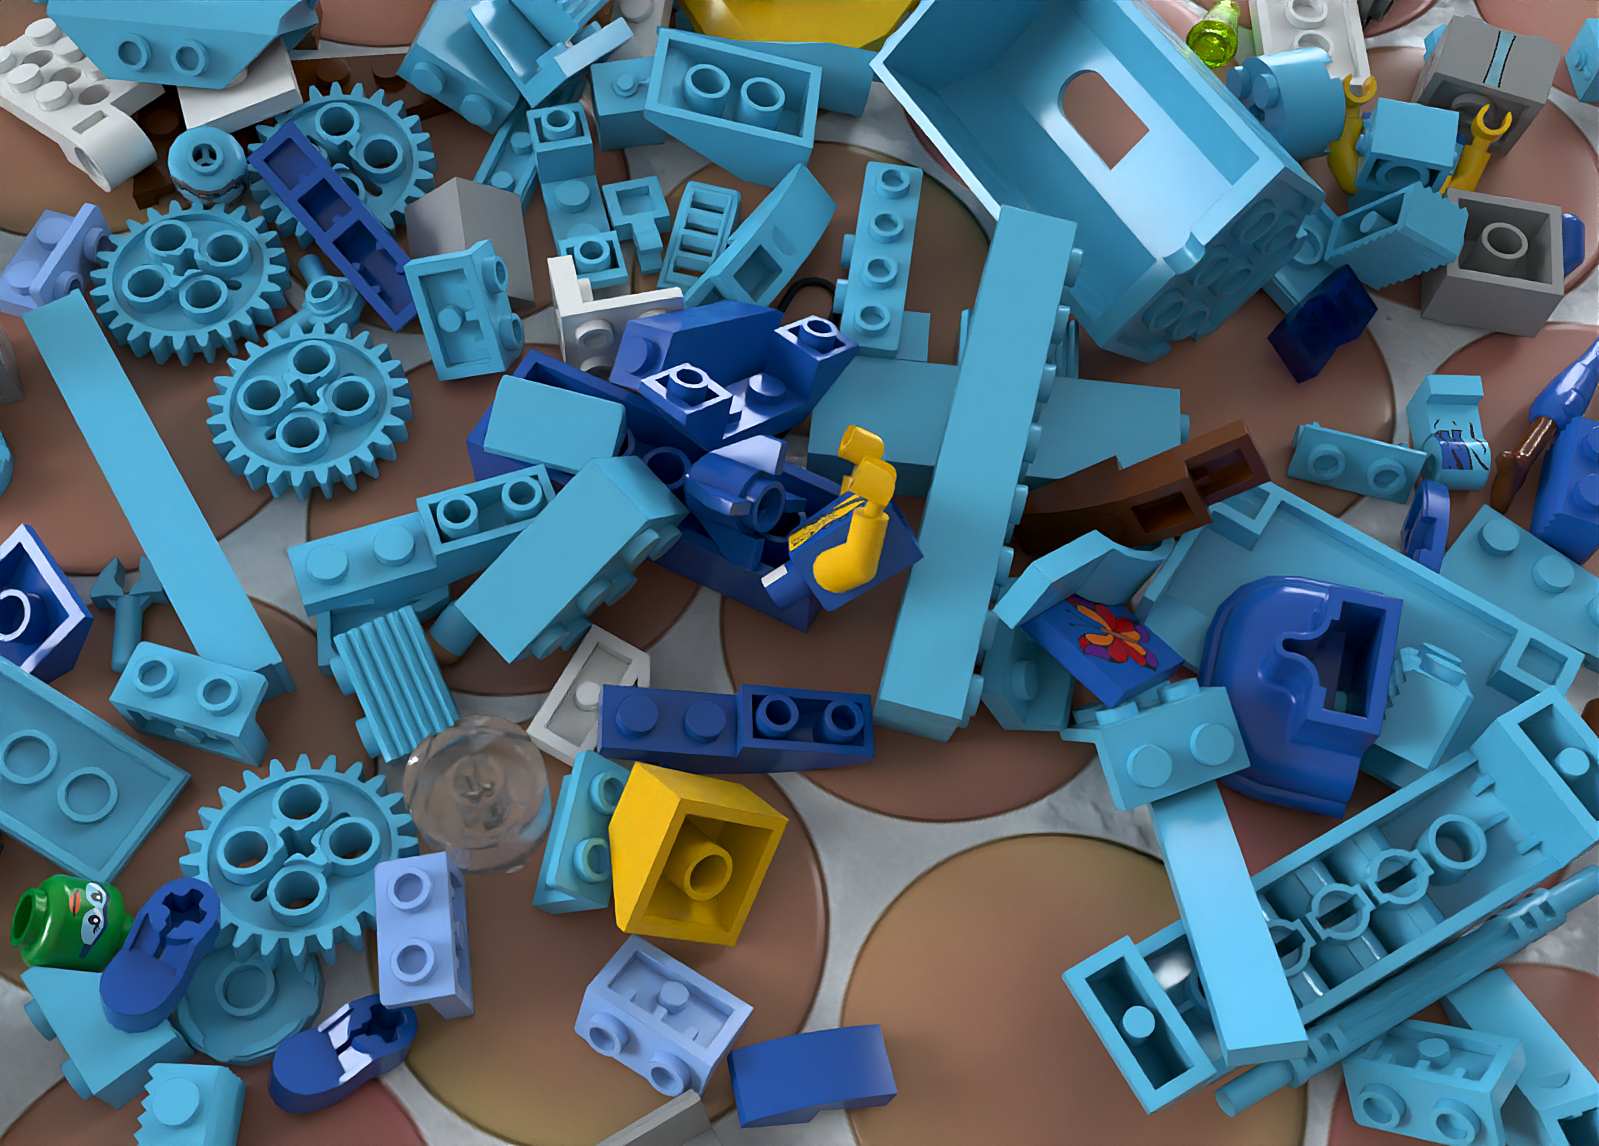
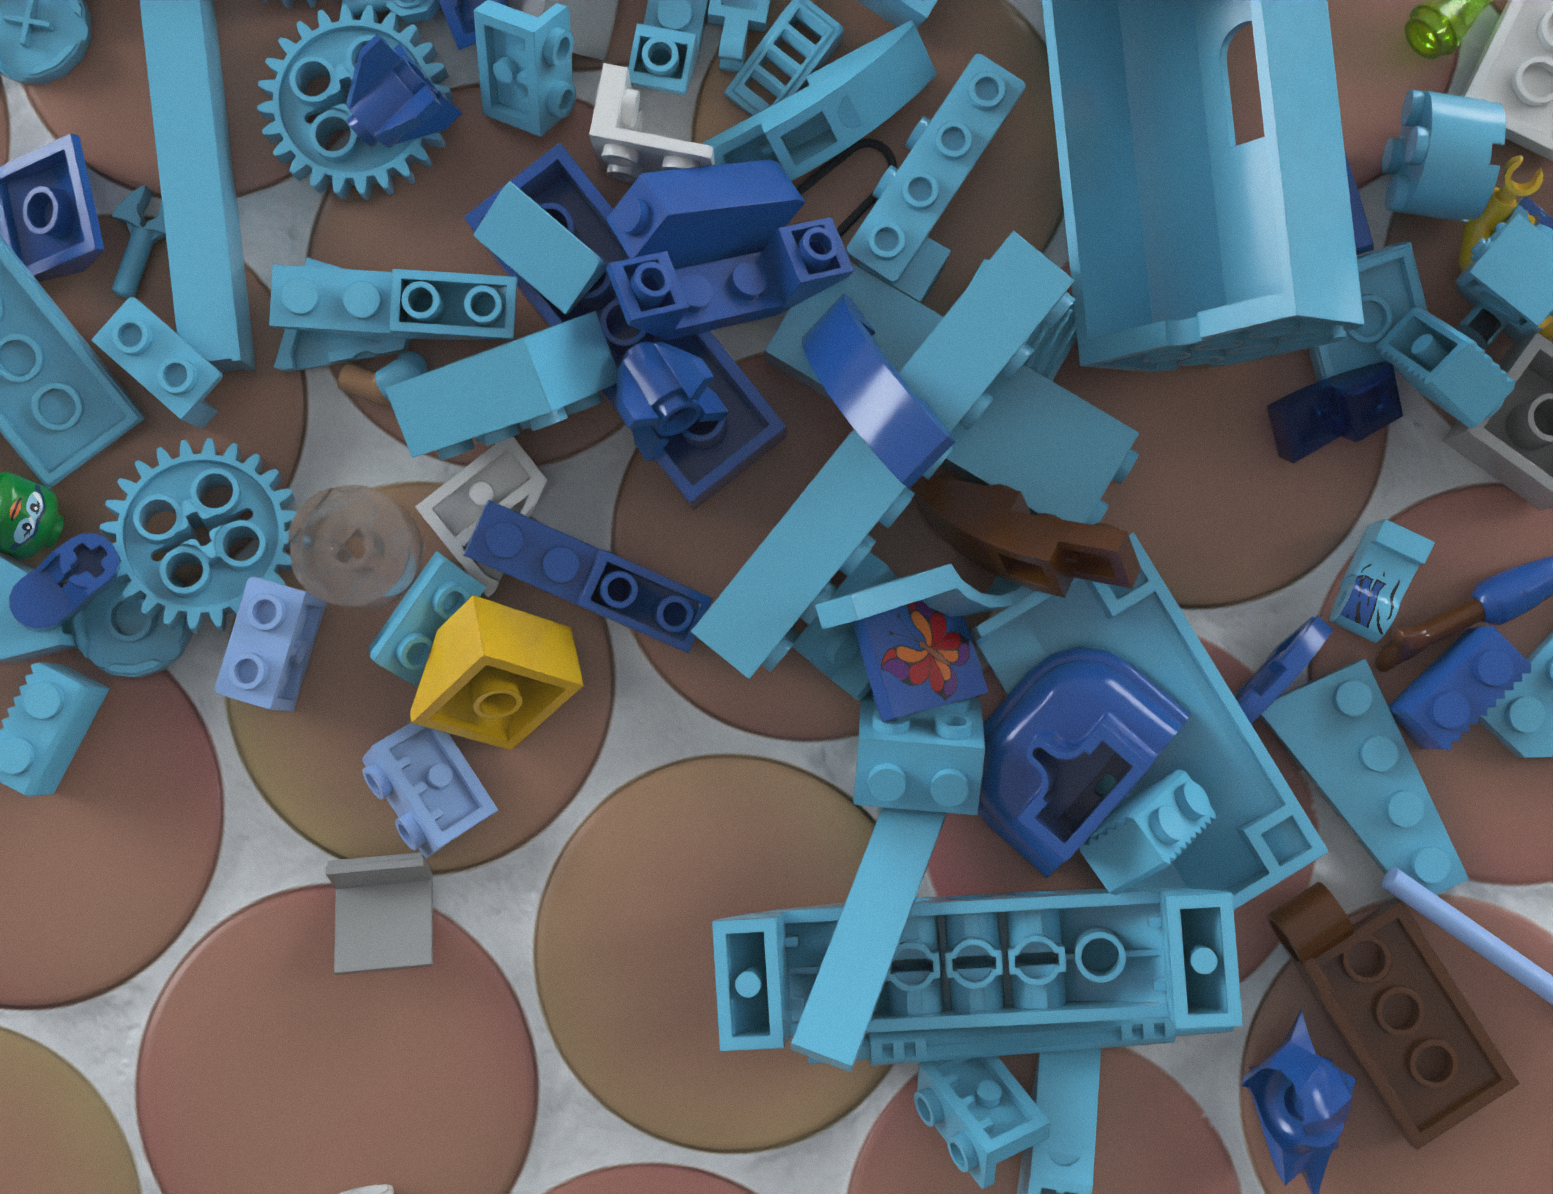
camera: 35 degrees right, 25 degrees up
blue piece [267,993,418,1114] -> none
medium azure brick [329,605,468,767] -> none
blue slope [726,1024,898,1129] -> none
torso [761,425,924,612] -> none
medium azure hinge [1286,421,1427,505] -> none
none -> blue brick [346,34,462,148]
none -> blue slope [802,294,955,488]

